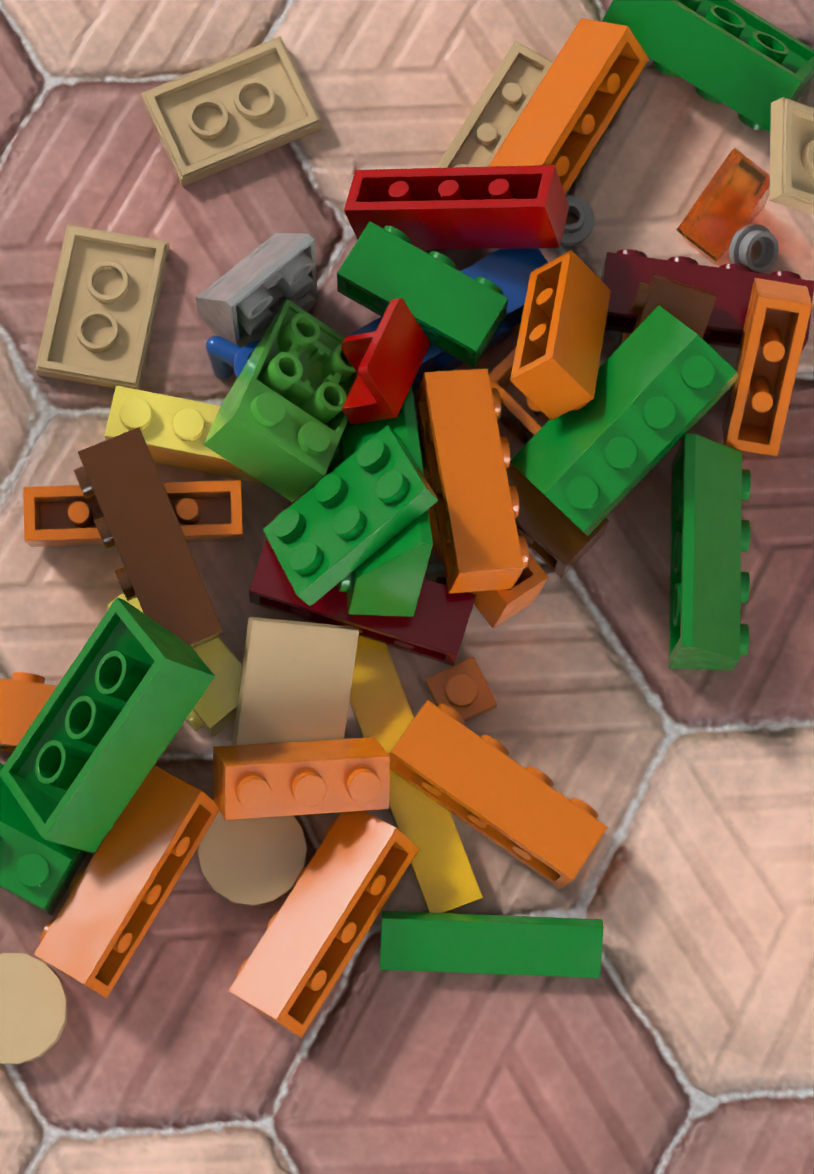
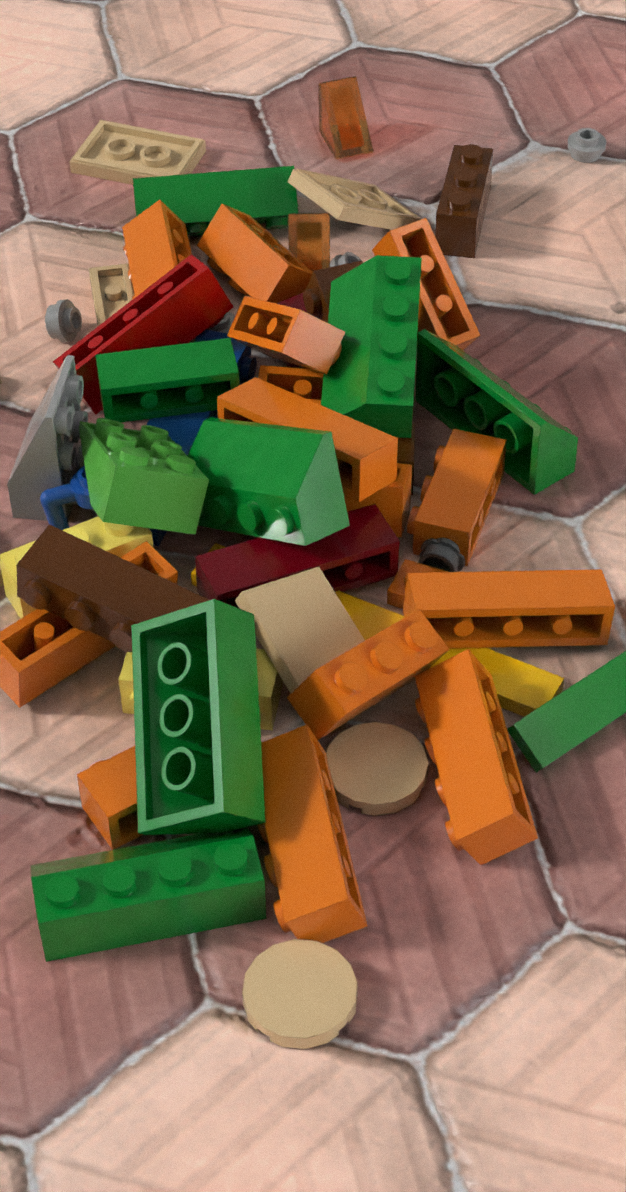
camera: 35 degrees left, 30 degrees down
green plate [263,425,439,606] -> none
red panel [341,298,431,424] -> none
none -> light grey plate [45,299,82,342]
none -> orange brick [197,204,313,303]
none -> orange brick [407,429,507,566]
none -> dark grey plate [419,538,465,572]

